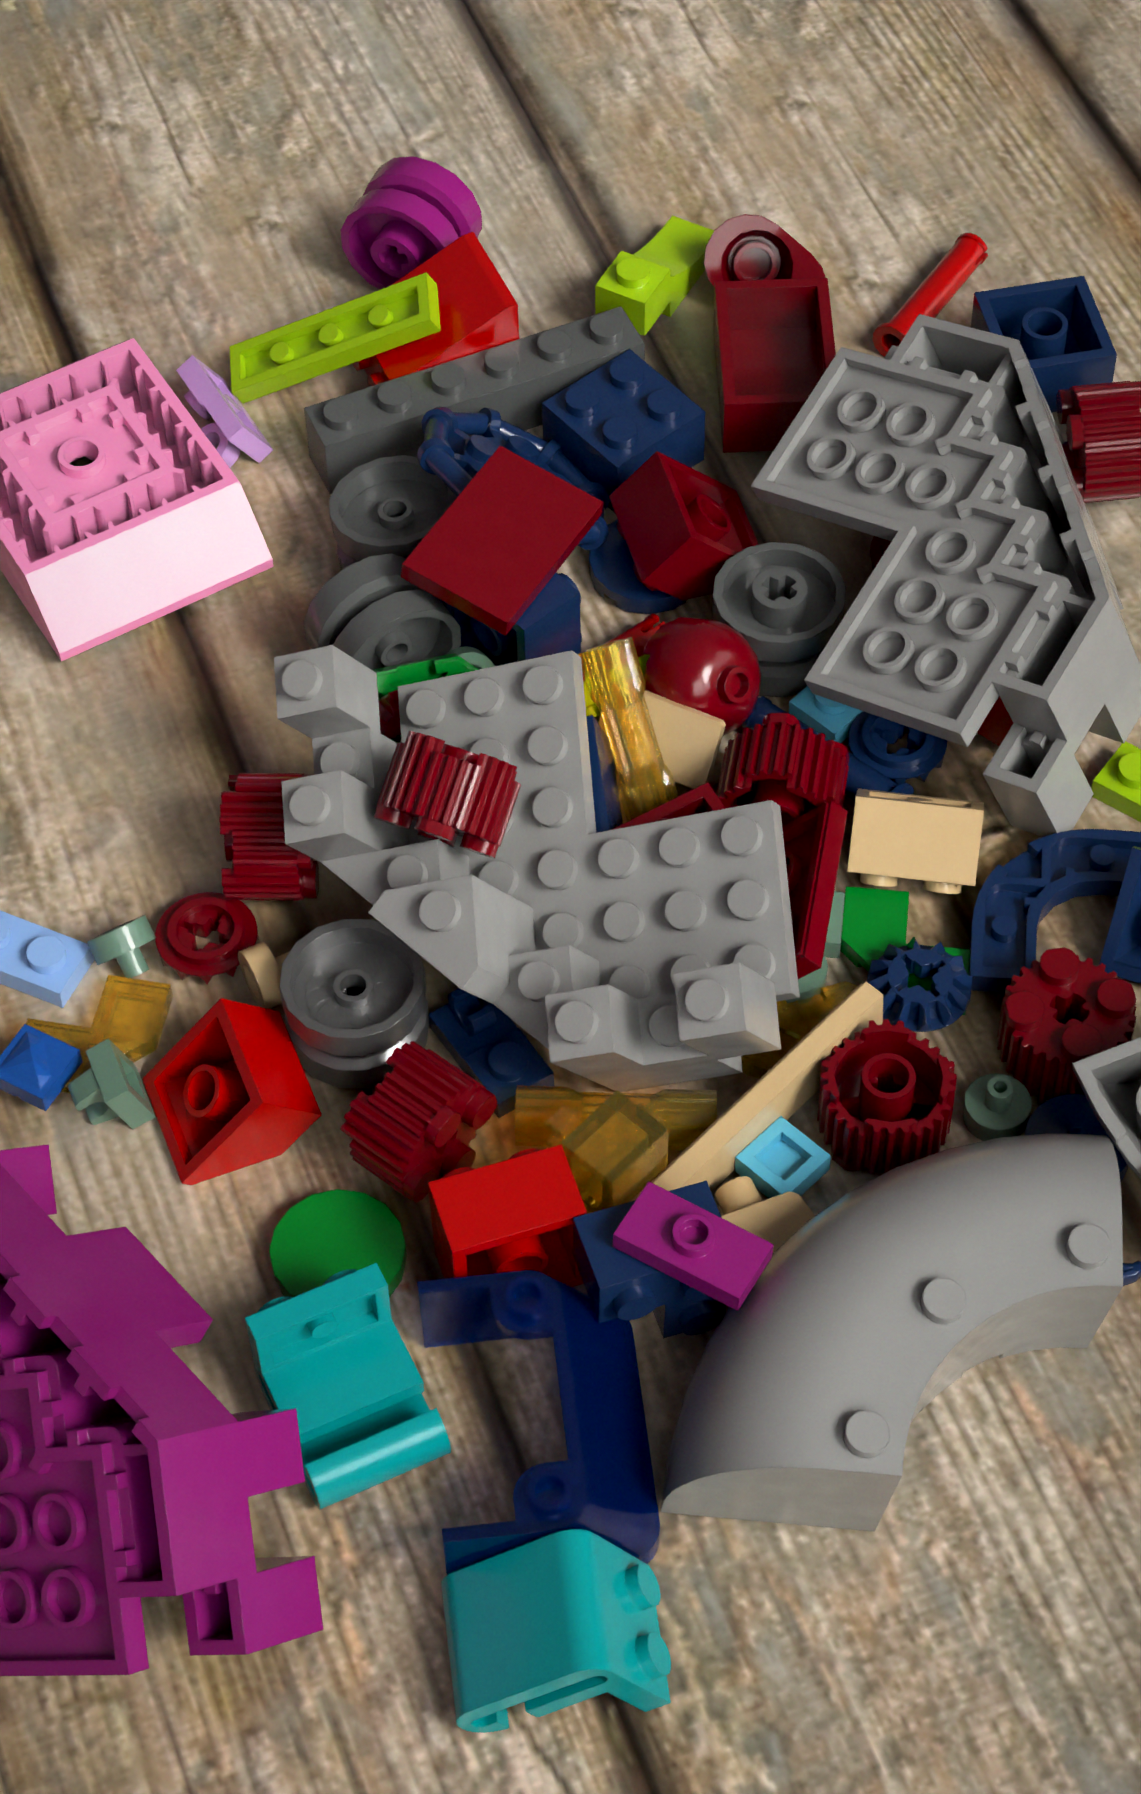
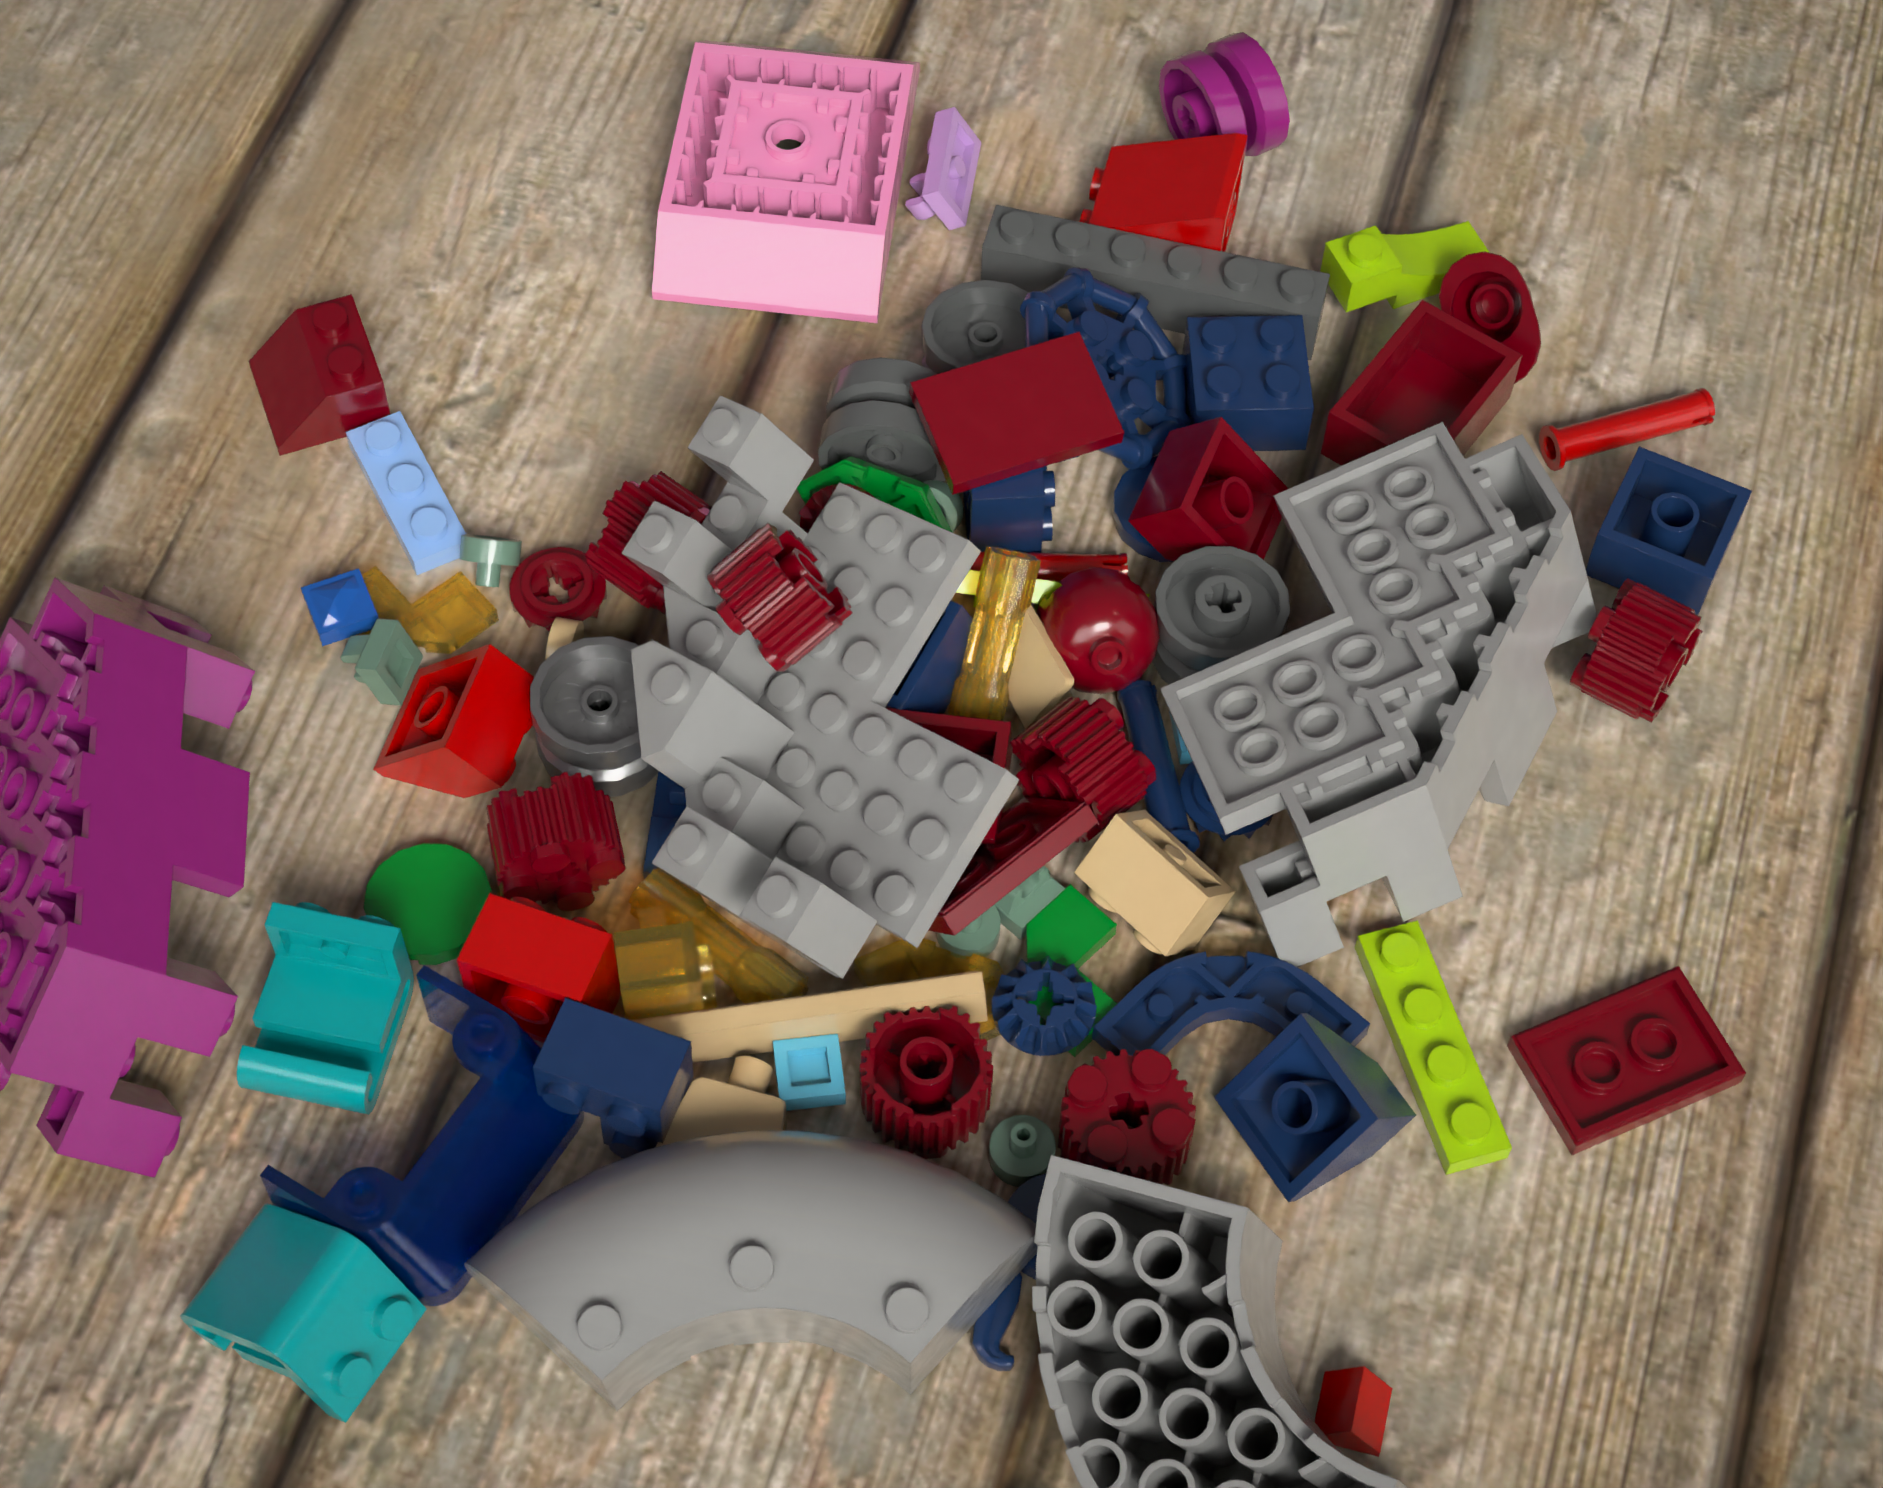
camera: 35 degrees right, 5 degrees up
lime plate [229,272,441,404] -> none
magenta plate [613,1181,774,1311] -> none

